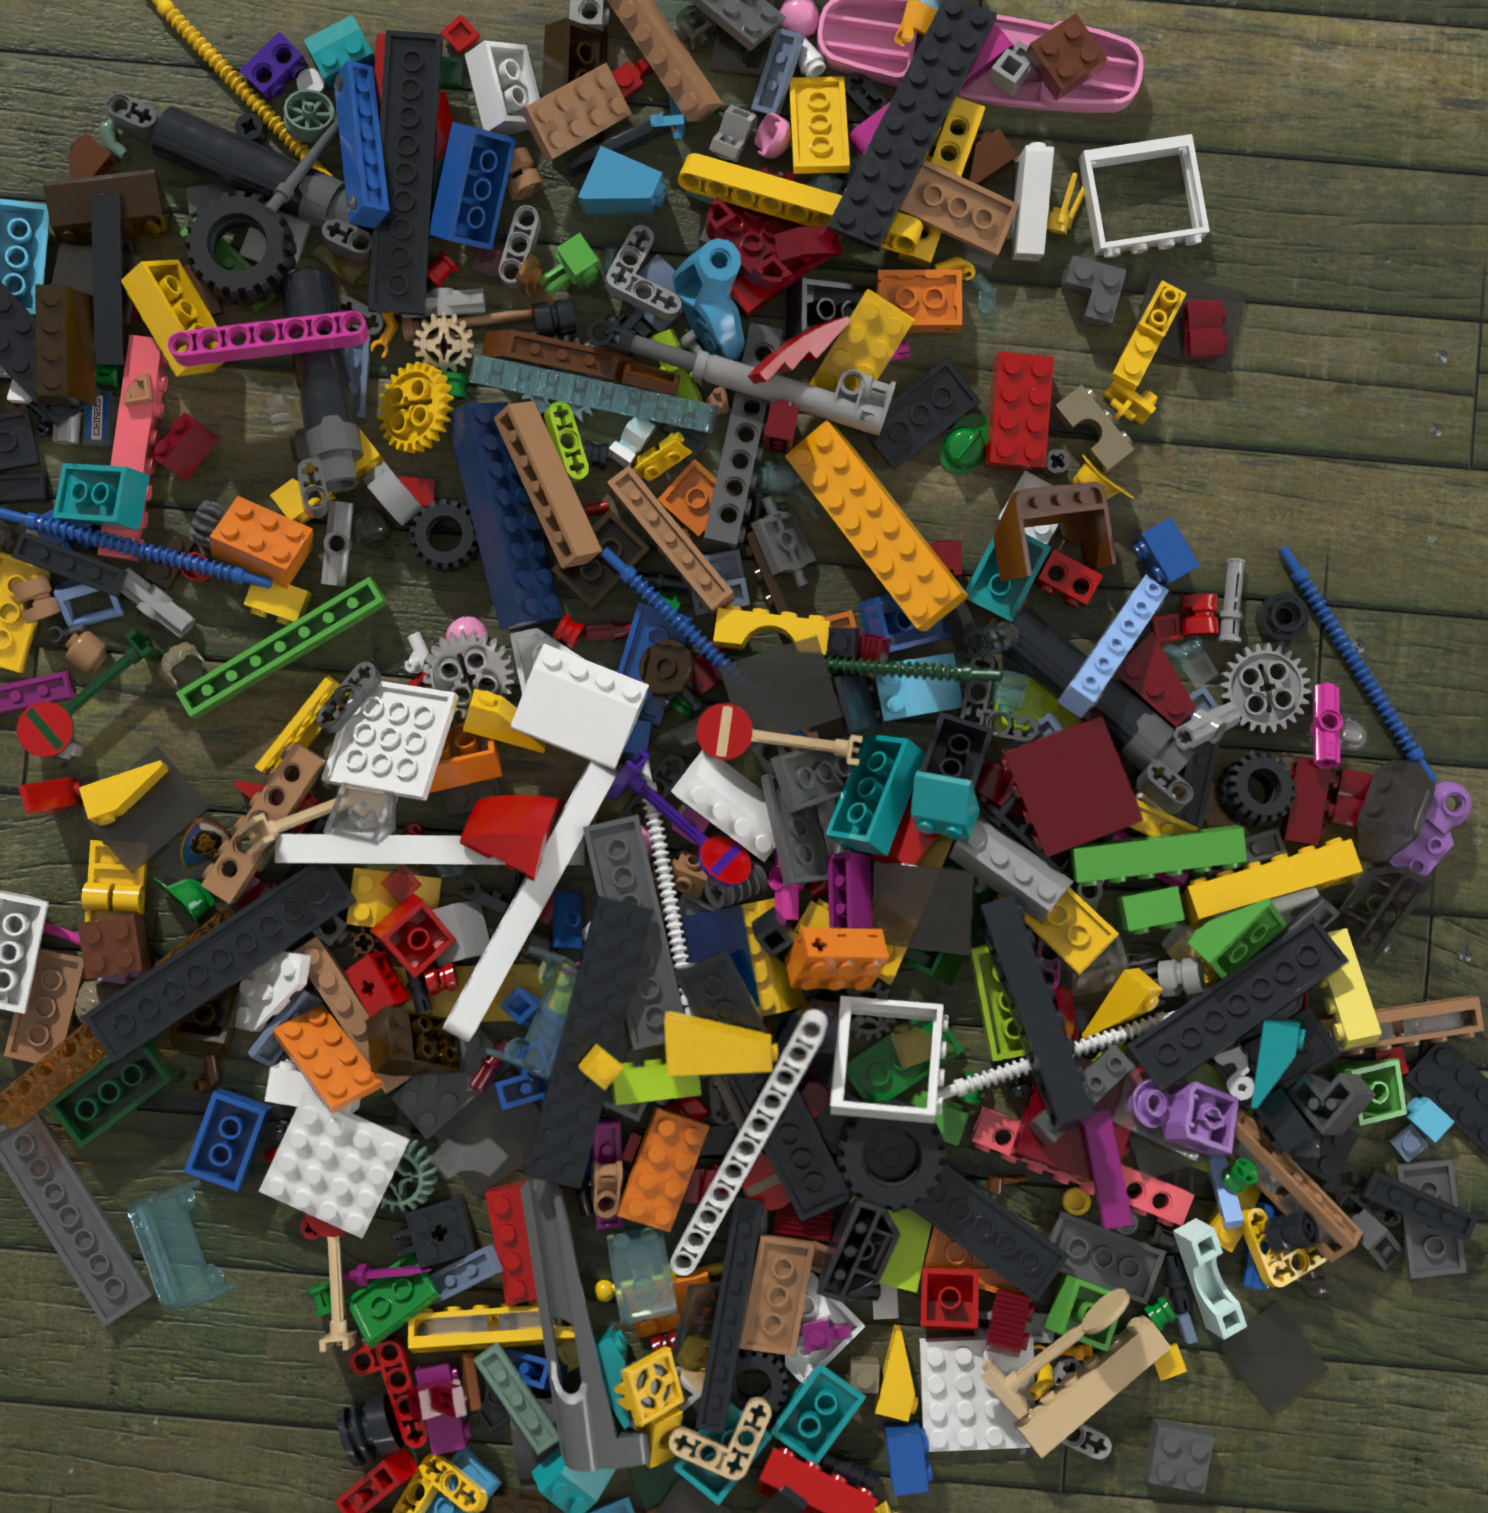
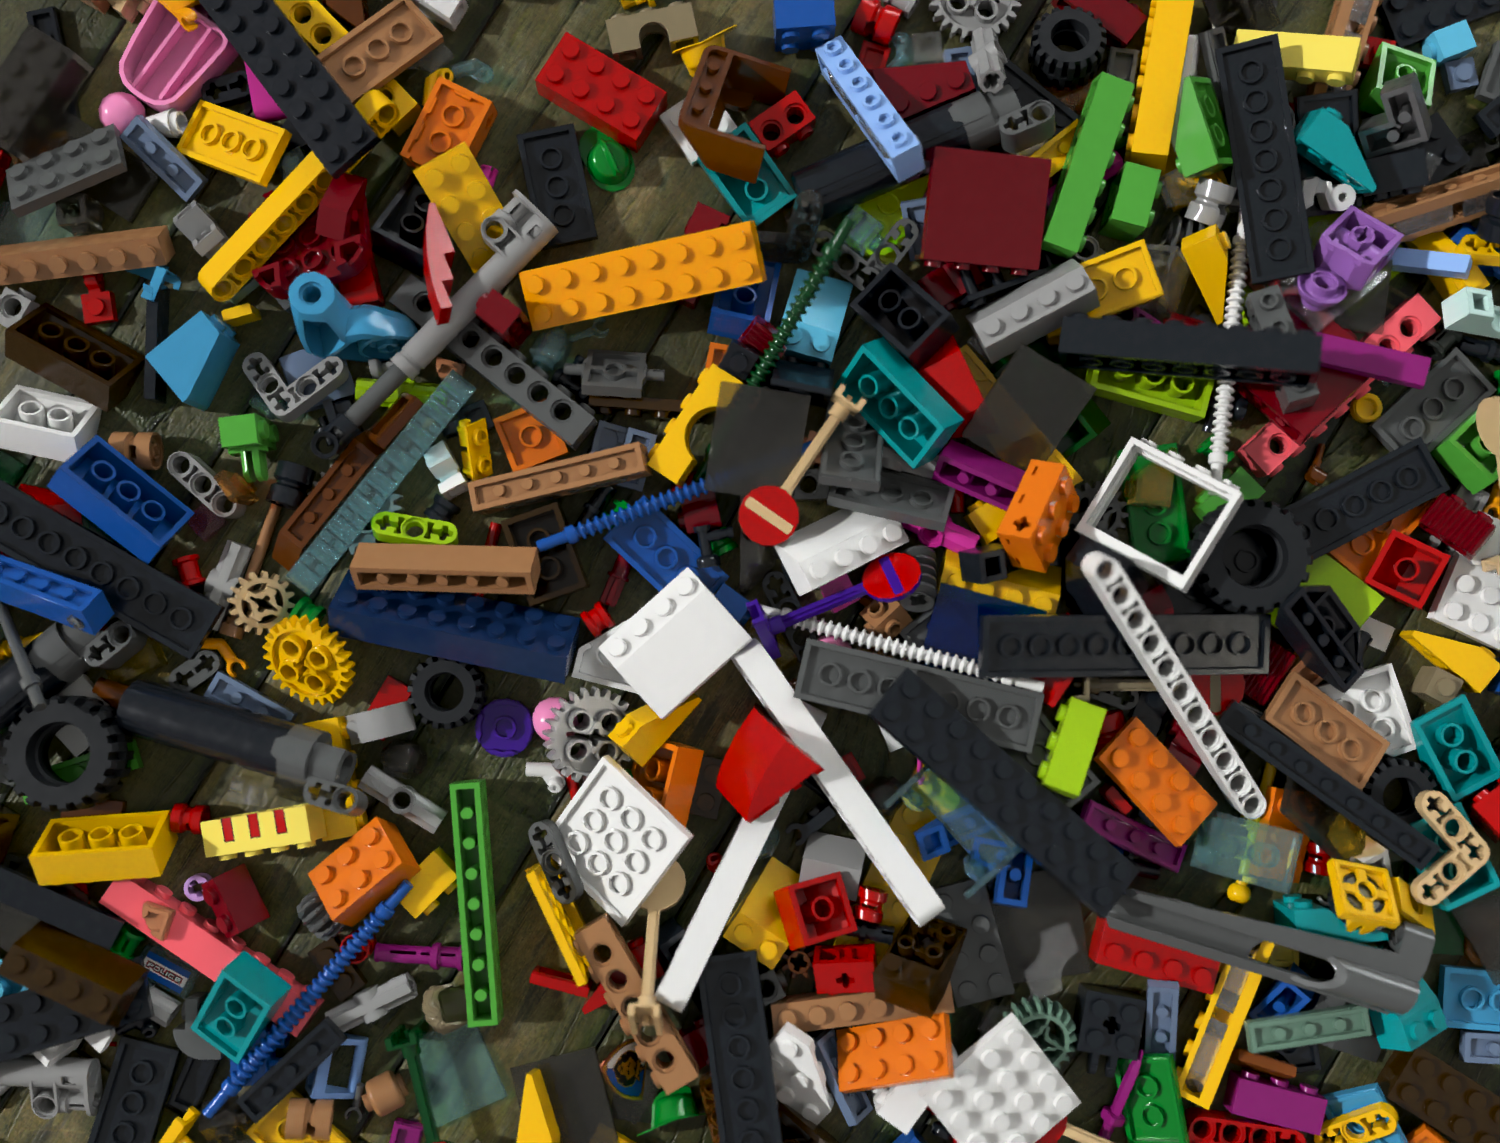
camera: 65 degrees left, 0 degrees up
dark pink beam [167,311,369,366] -> none
clear slope [324,780,396,846] -> none
clear red plate [380,864,422,904] -> none
dark red brick [406,1379,467,1420] -> none
dark red axle [469,1039,513,1093] -> none
medium nougat plate [520,63,632,161] -> none
blue plate [553,891,582,950] -> none
yellow brick [578,1044,624,1090] -> none
medium nougat piece [591,1161,623,1218] -> none
dark brown tile [639,639,695,696] -> none
yellow slope [664,1011,778,1076] -> none
bright pink hair [754,112,791,159] -> none
magenta plate [800,1317,851,1353] -> none
teal slope [911,771,980,840] -> none
dark grey bush [1043,449,1070,478] -> none
green wheel [1221,1158,1258,1194] -> none
none -> reddish brown cone [92,677,130,710]
none -> red wheel [170,803,210,835]
none -> dark grey brick [173,992,225,1060]
none -> lavender bush [183,872,213,902]
none -> light yellow brick [200,803,327,861]
none -> yellow tile [221,303,261,327]
none -> magenta pin [374,942,464,971]
none -> clear light blue piece [406,1023,507,1127]
none -> dark purple tile [475,698,535,757]
none -> red tile [529,965,593,998]

